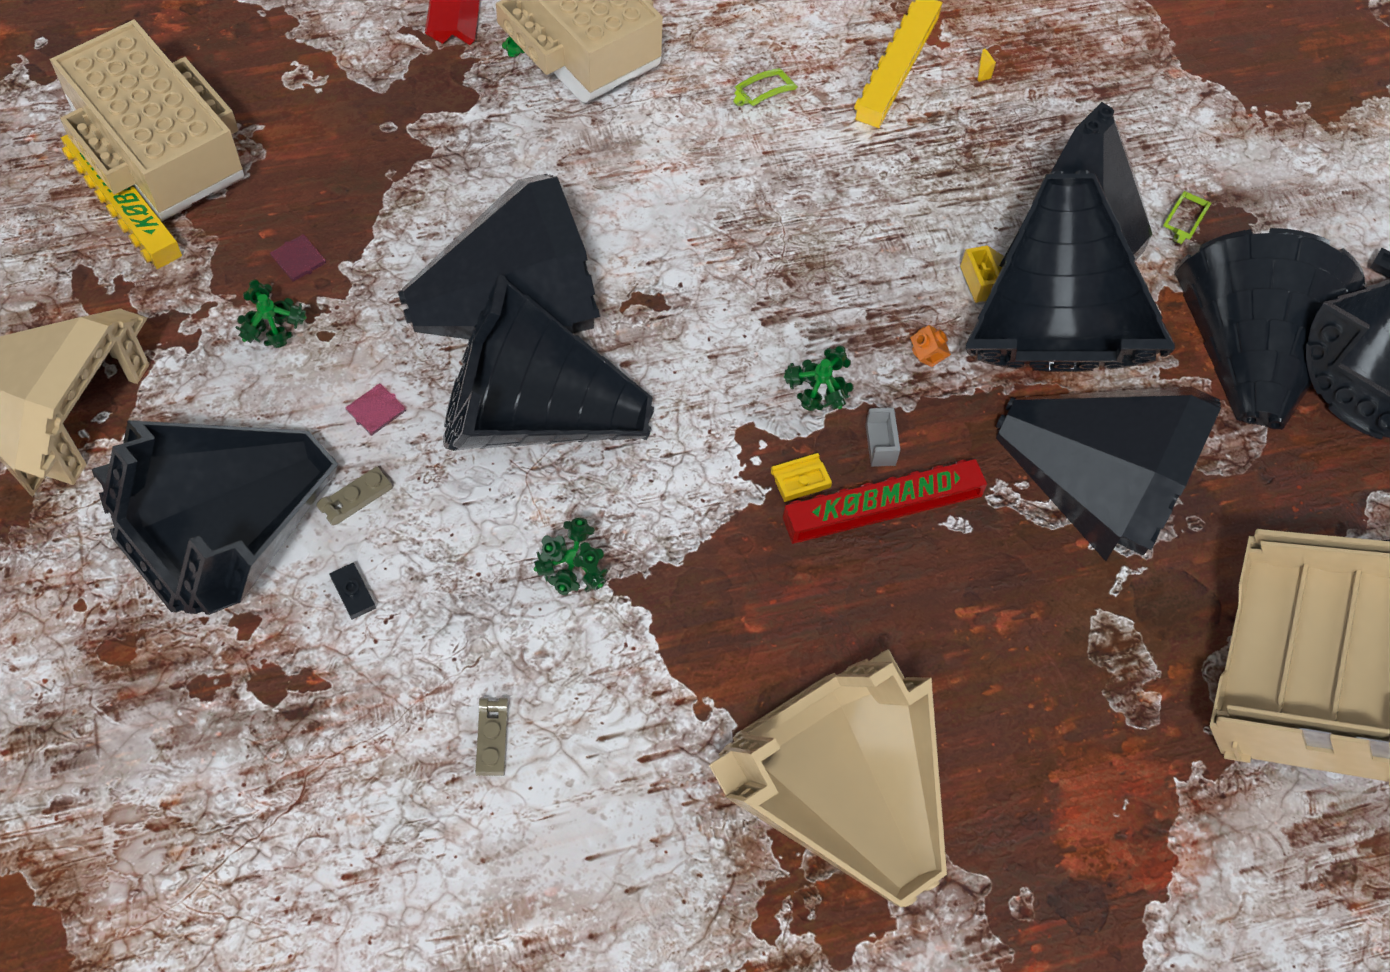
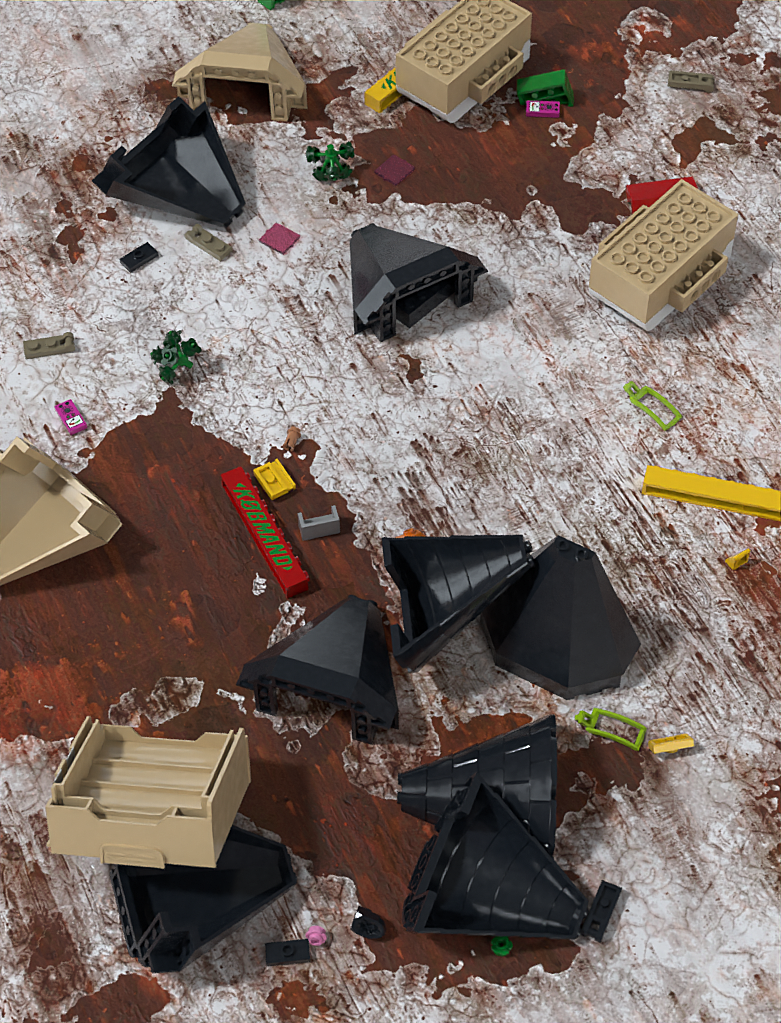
camera: 85 degrees right, 5 degrees down
black cone [443,274,654,451] -> none
dark green plant [784,345,854,411] -> none
none -> dark pink tile [54,399,87,435]
none -> nougat pin [283,426,301,451]
none -> green wedge [517,69,574,107]
none -> dark pink tile [526,100,560,118]
none -> yellow plate [648,733,694,754]

